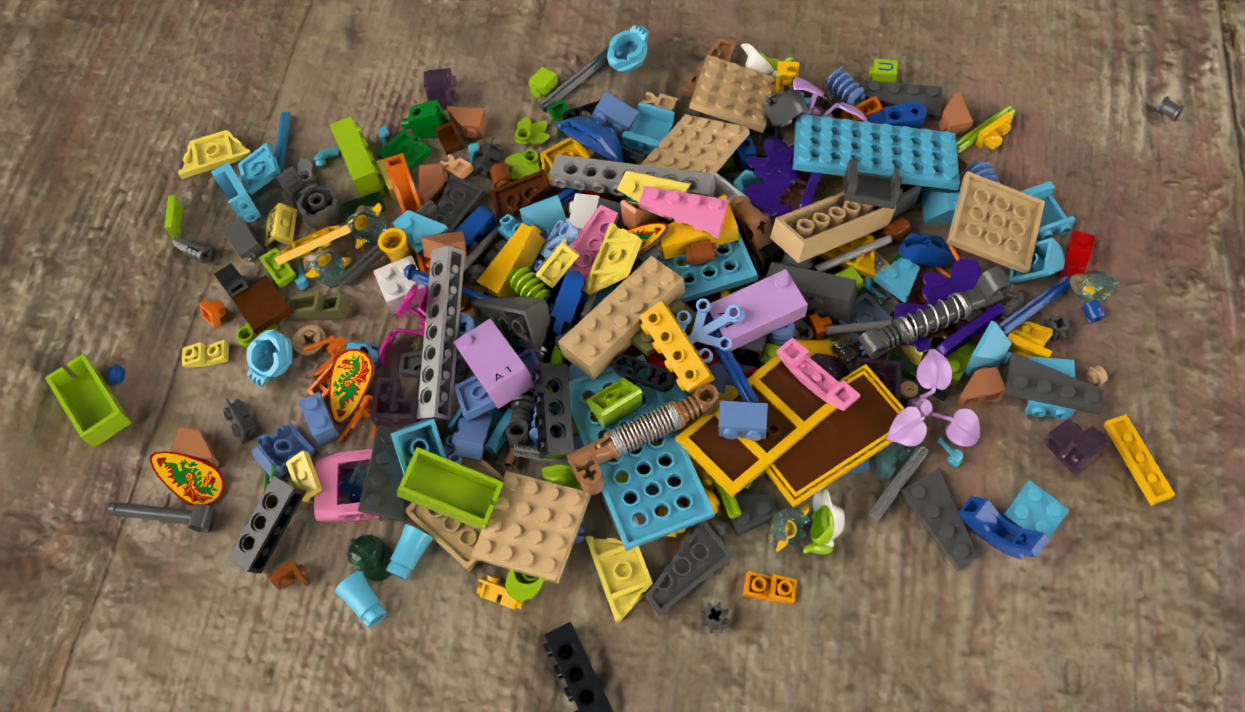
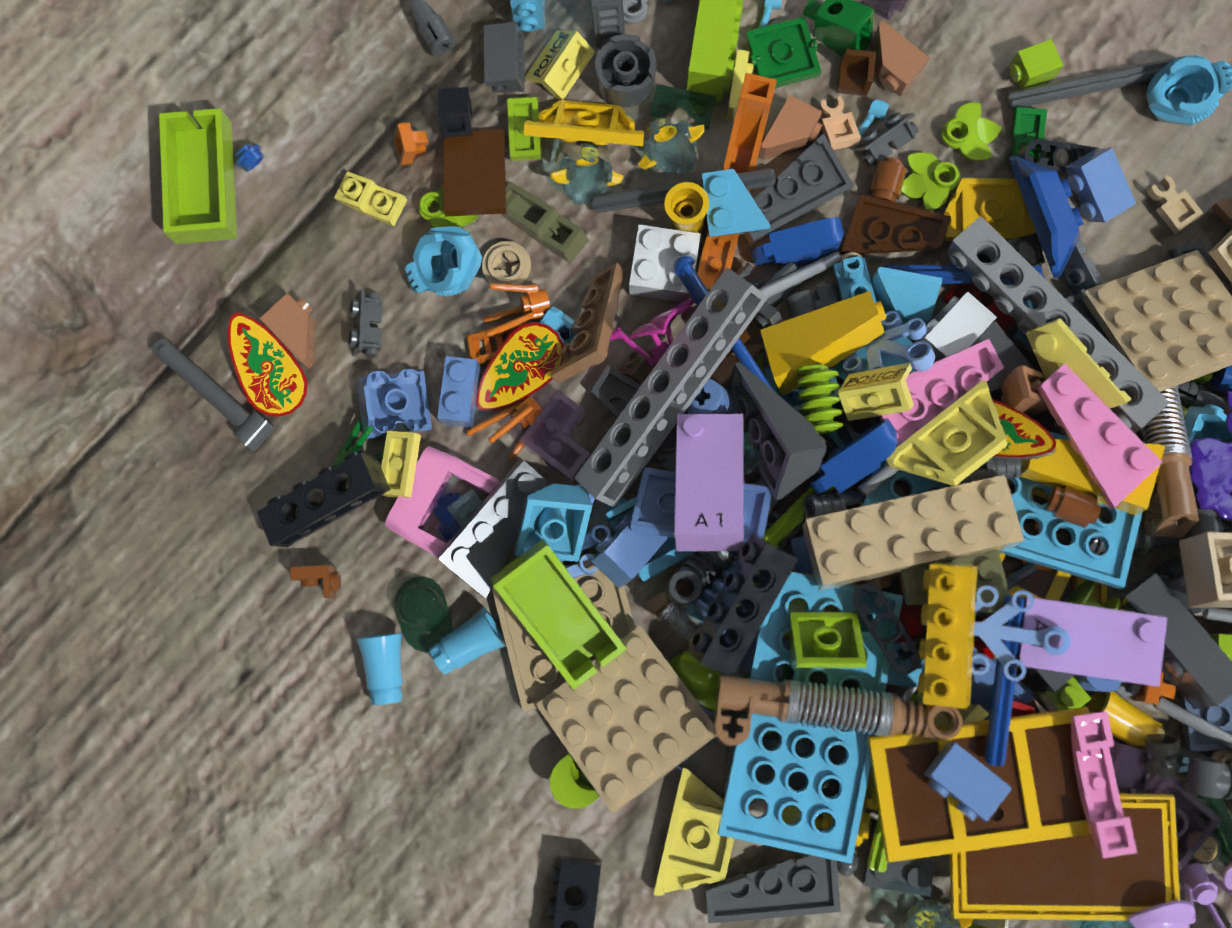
camera: 30 degrees right, 20 degrees up
medium azure hand [294,265,310,291] -> none
nougat slope [421,231,467,261] -> none
yellow hinge [477,575,524,610] -> none
medium azure panel [622,102,675,156] -> none
none -> medium nougat wing [550,263,625,383]

